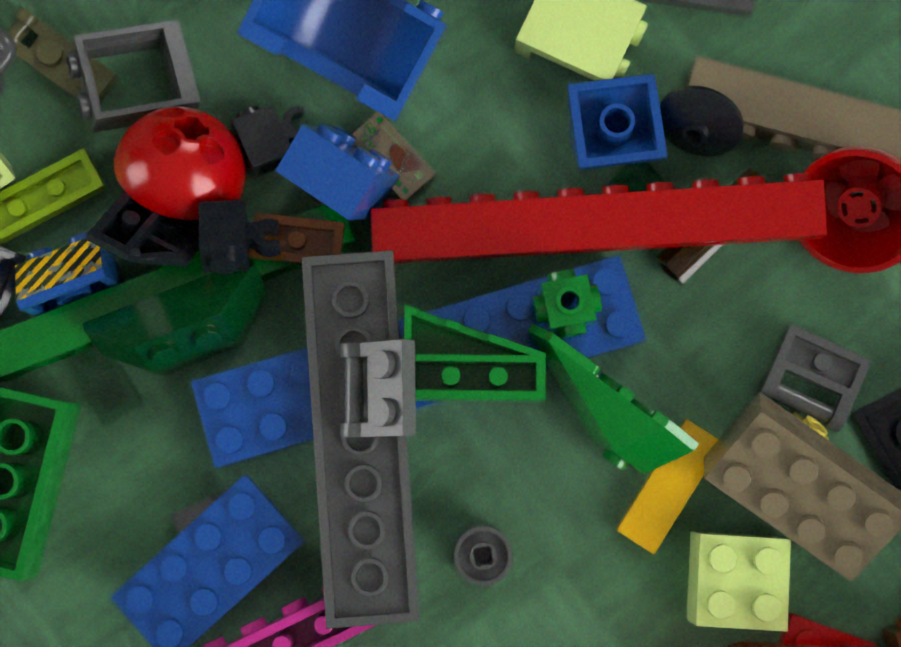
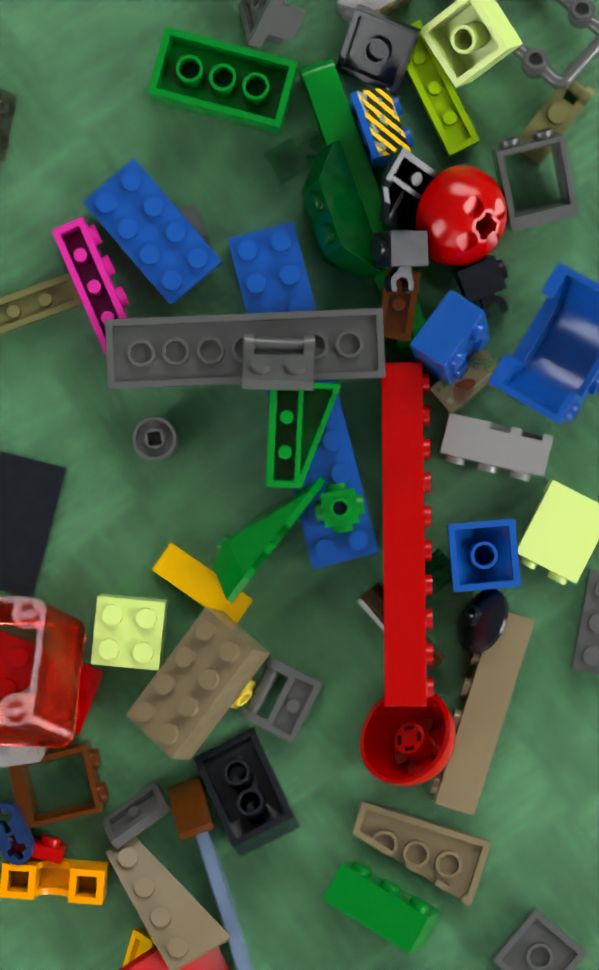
camera: 90 degrees right, 5 degrees up
none -> light grey wedge [438,413,554,482]

